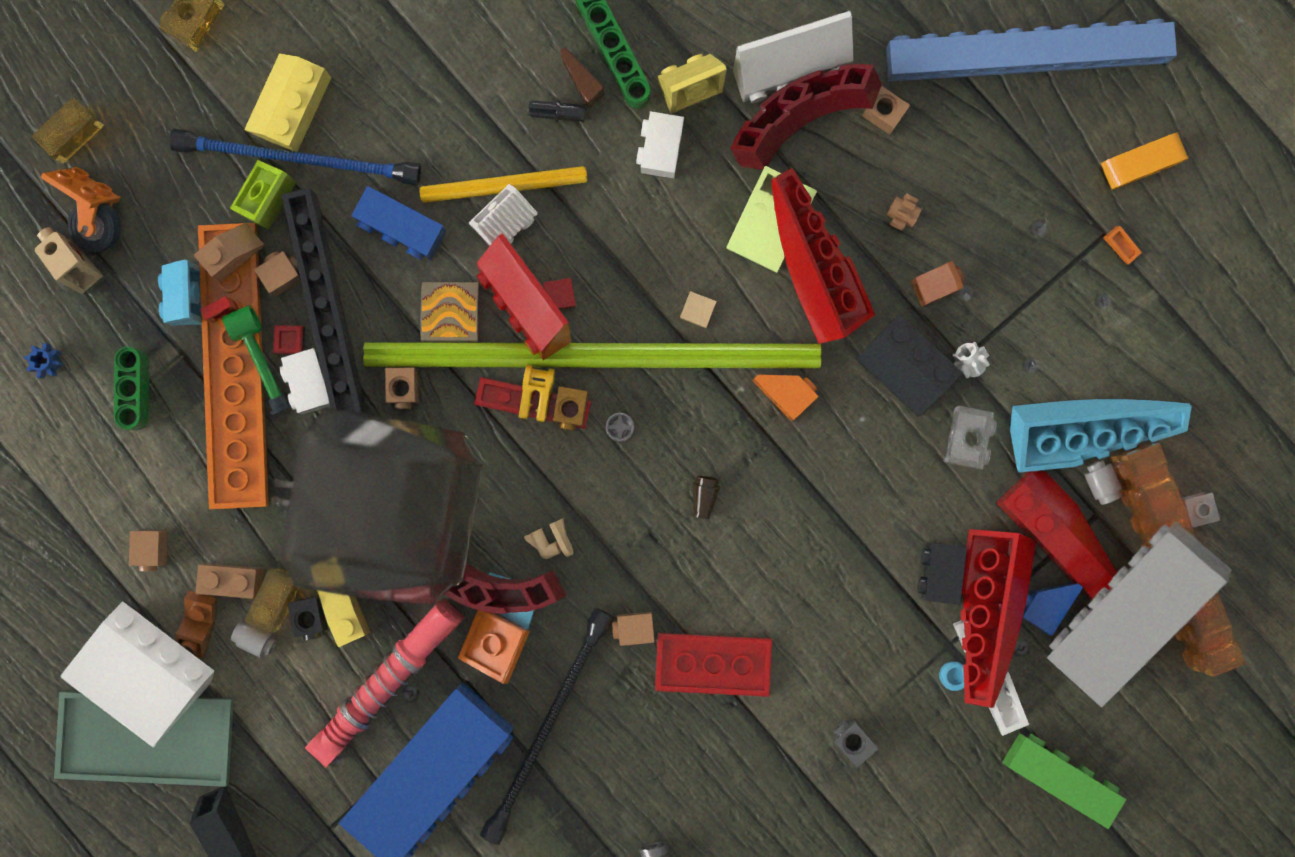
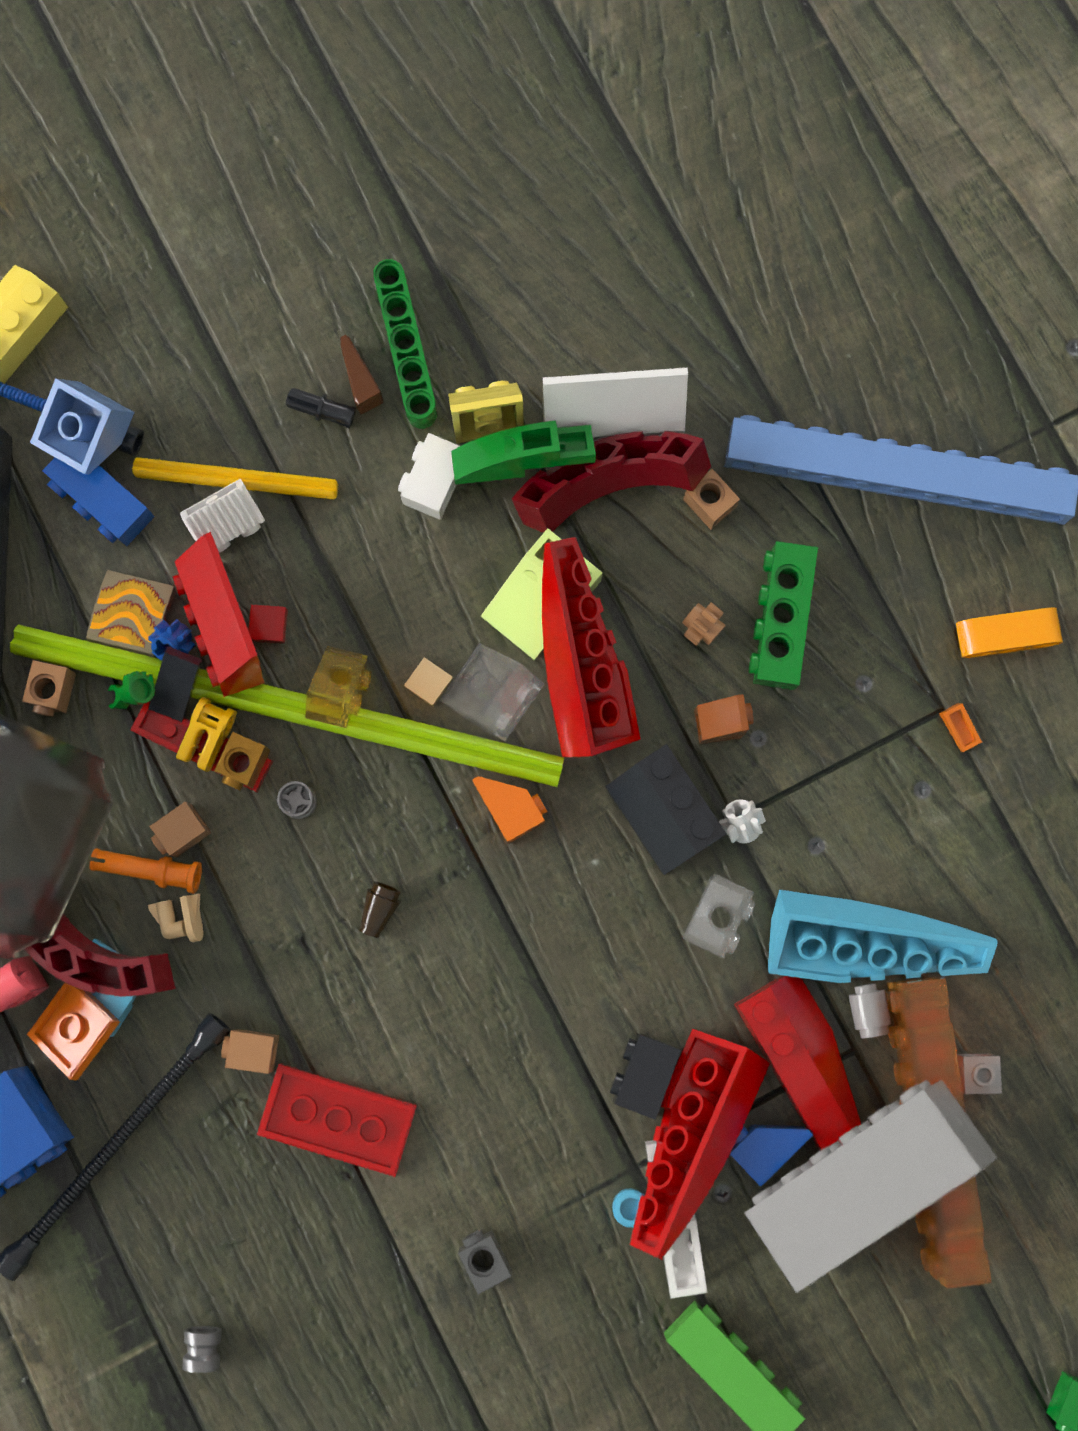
camera: 10 degrees right, 5 degrees down
none -> medium blue slope [30,378,134,475]
none -> orange pin [90,848,202,894]
none -> green piece [108,671,155,709]
none -> blue gear [148,619,196,661]
none -> black tile [149,647,202,722]
none -> medium nougat brick [149,801,212,857]
none -> clear yellow brick [305,646,372,728]
none -> clear slope [440,643,544,742]
none -> green slope [451,420,596,485]
none -> green brick [749,541,818,690]

